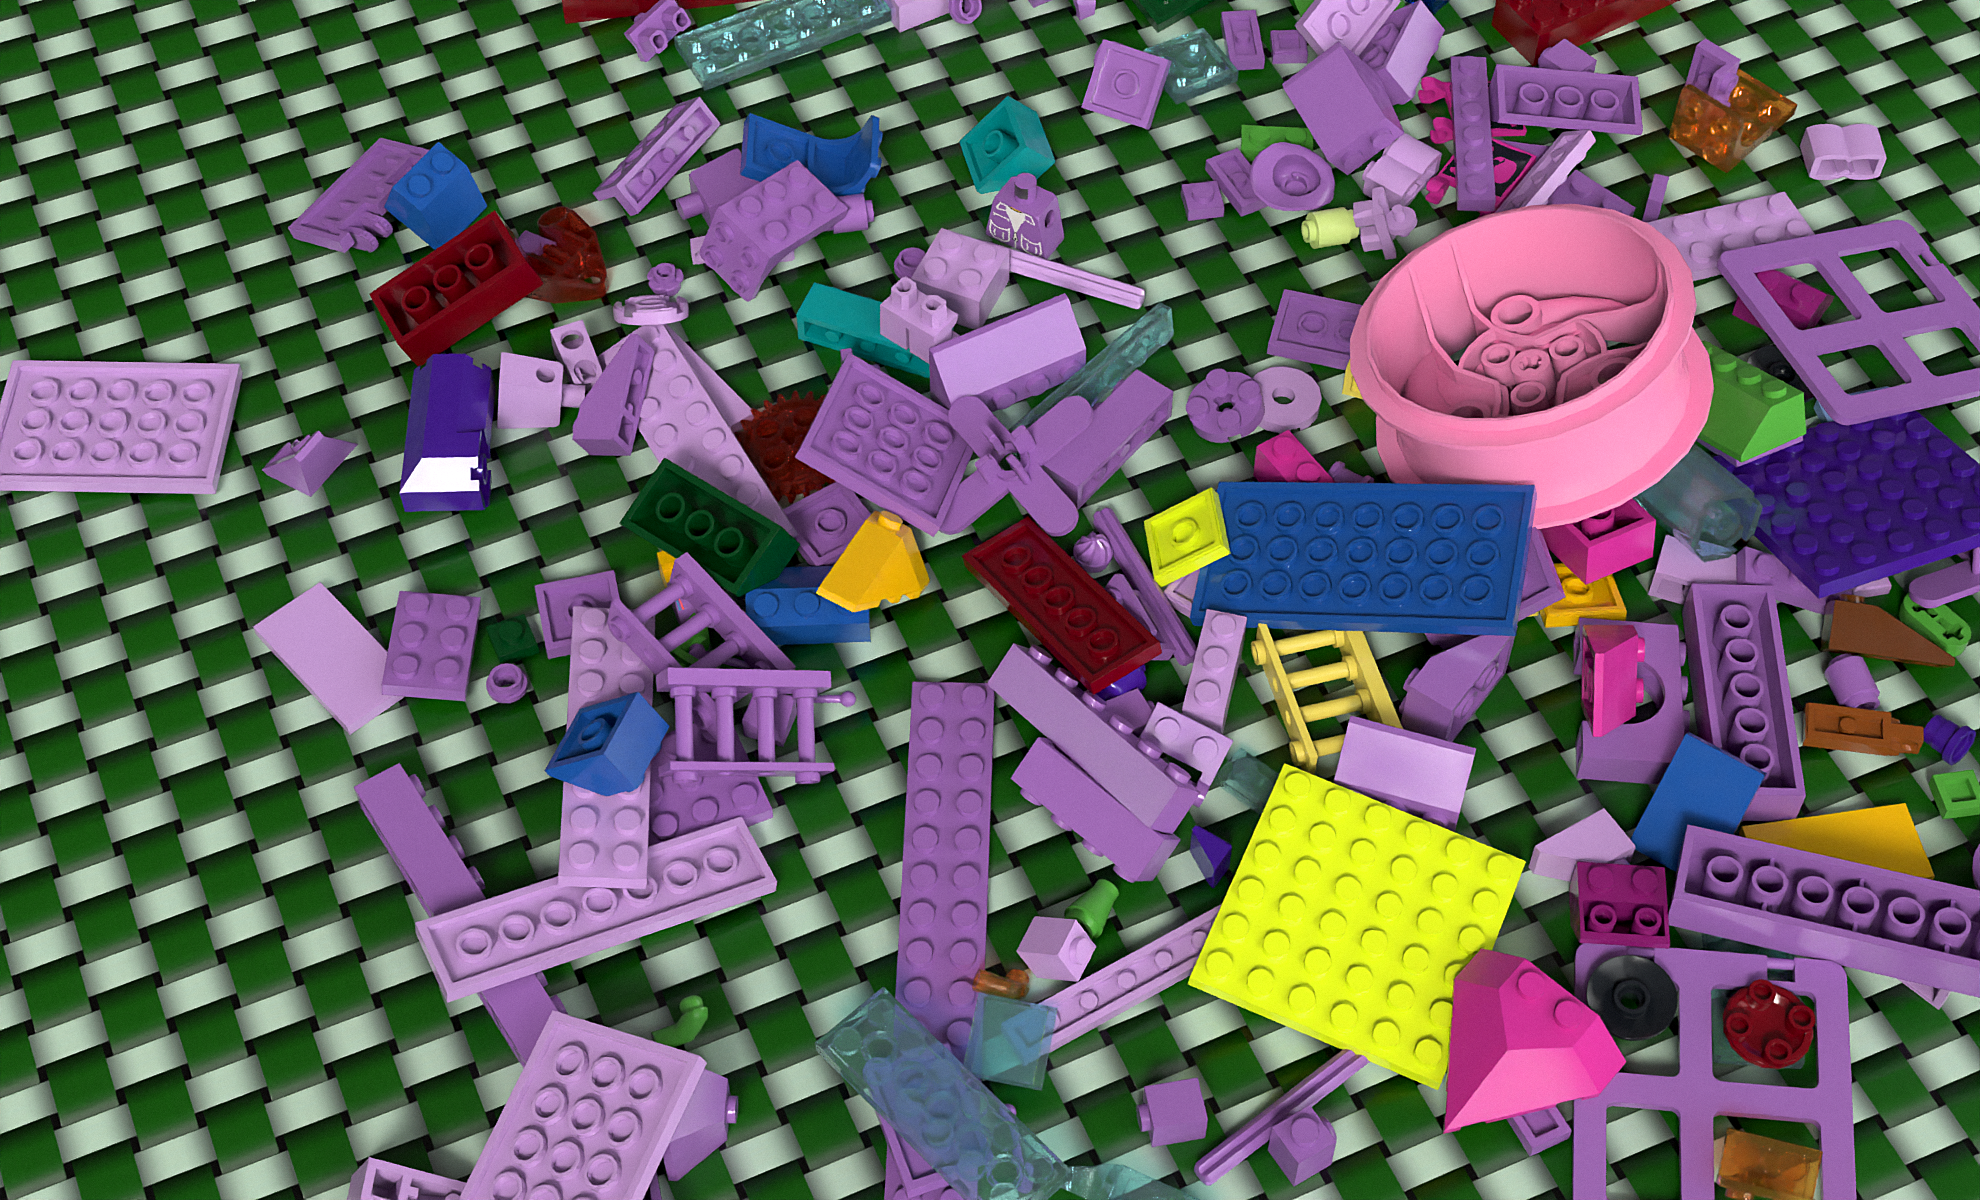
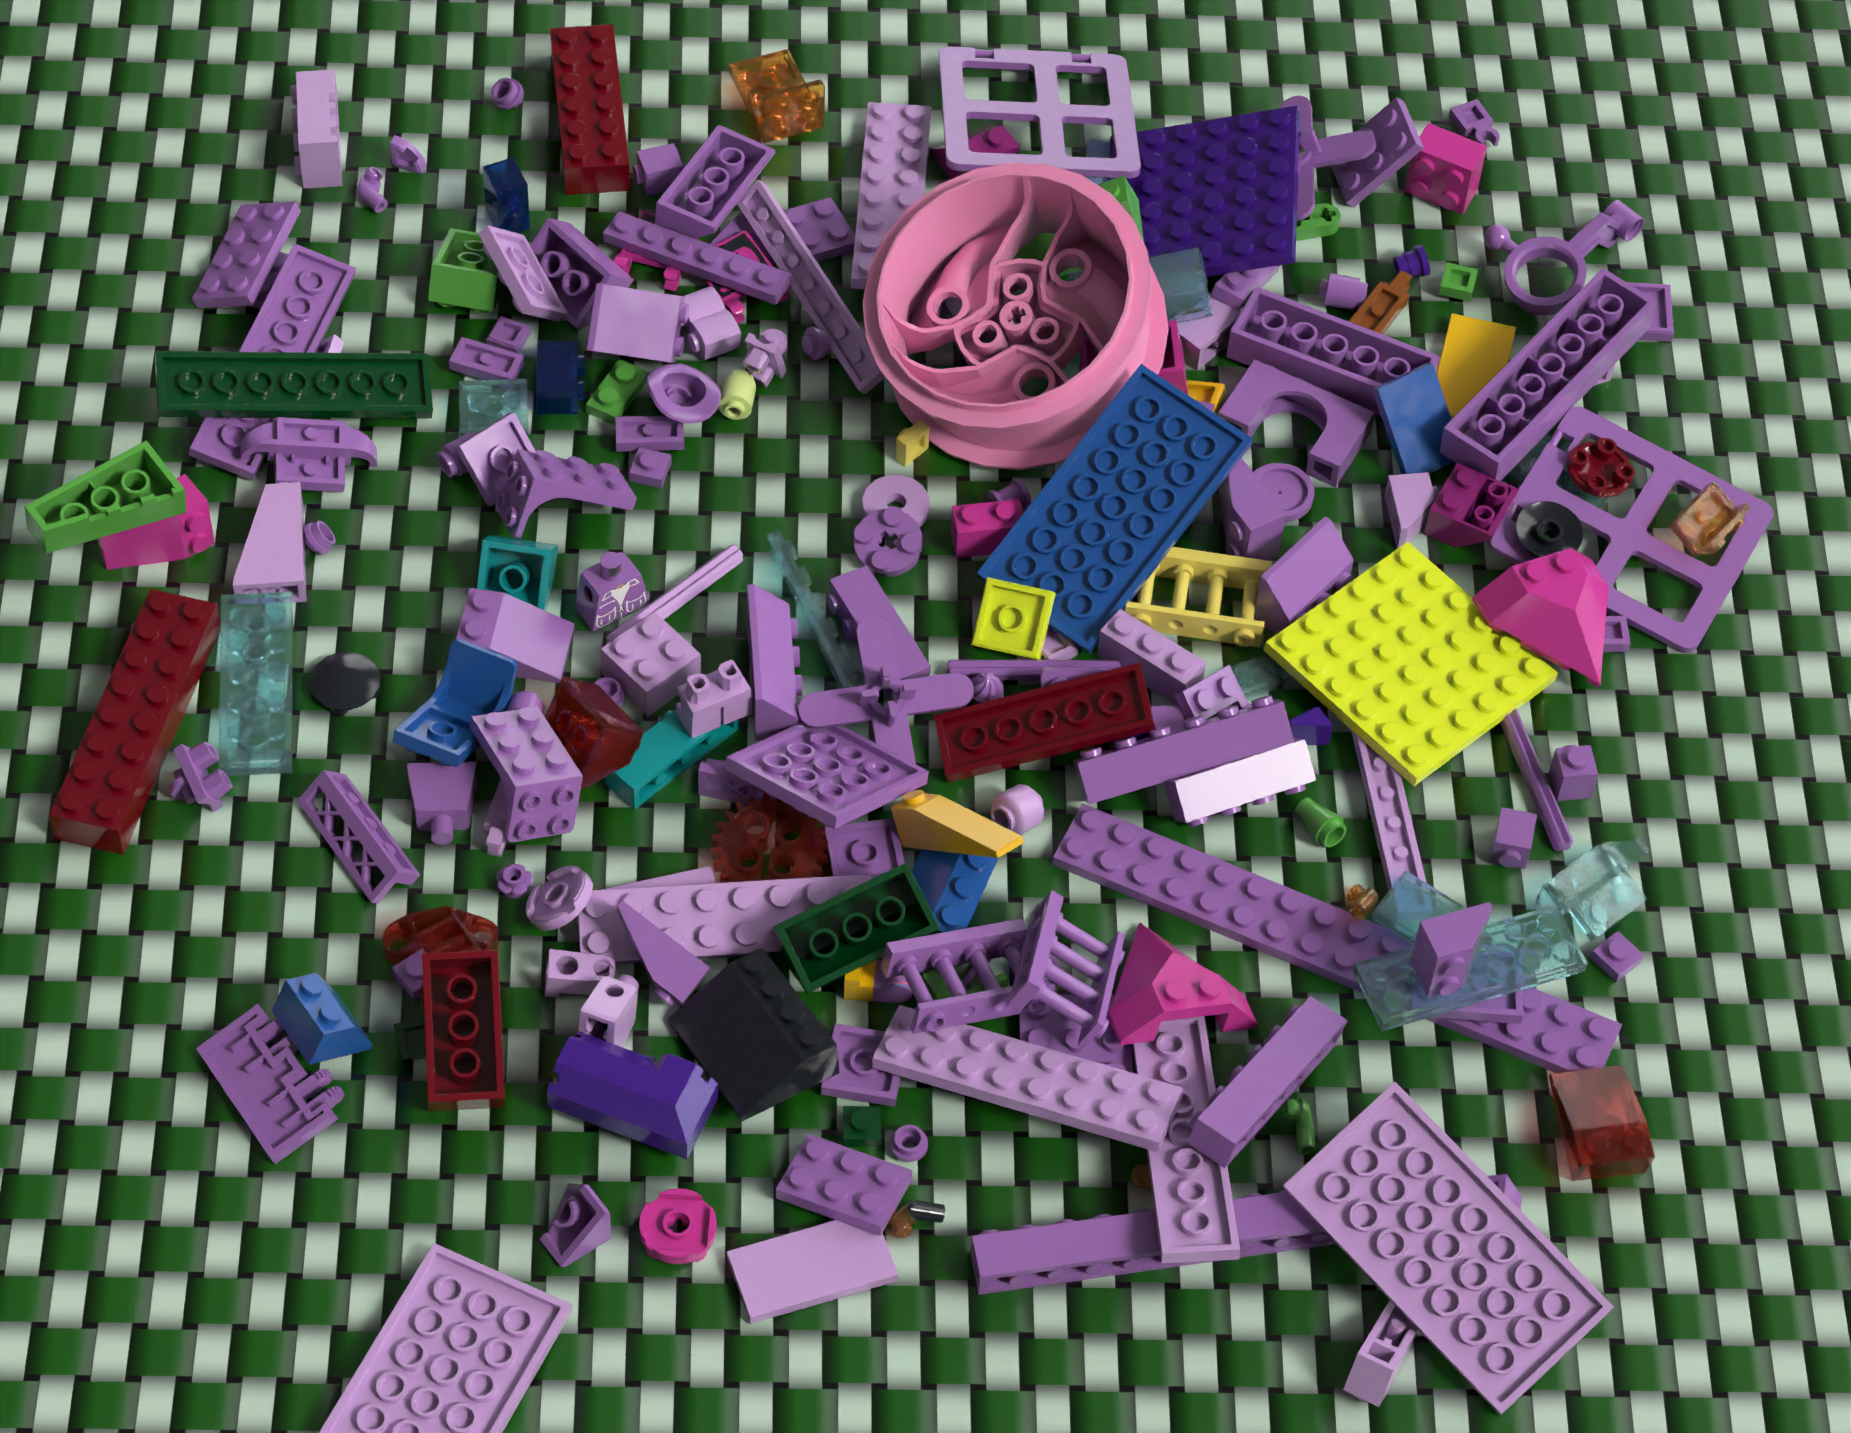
camera: 70 degrees left, 0 degrees up
blue slope [544,692,670,797] -> none
lavender brick [1016,916,1096,982] -> none
medium lavender plate [1267,289,1362,370] -> none
dark pink slope [1581,625,1645,737] -> none
medium lavender tile [1642,174,1669,223] -> none
medium lavender bracket [1681,39,1741,129] -> none
lavender brick [1800,124,1887,180] -> none
reddish brown slope [1820,594,1955,668] -> none
none -> black dish [309,652,380,715]
none -> medium lavender slope [456,588,575,684]
none -> medium lavender bracket [496,449,637,539]
none -> clear blue brick [536,341,585,415]
none -> clear red slope [544,676,644,788]
none -> dark pink plate [639,1188,717,1264]
none -> black slope [668,948,840,1122]
none -> arm [889,1200,945,1238]
none -> lavender head [990,784,1044,835]
none -> dark pink wedge [1107,922,1257,1045]
none -> medium lavender brick [1187,996,1347,1168]
none -> medium lavender piece [1253,463,1314,522]
none -> medium lavender slope [1410,902,1492,997]

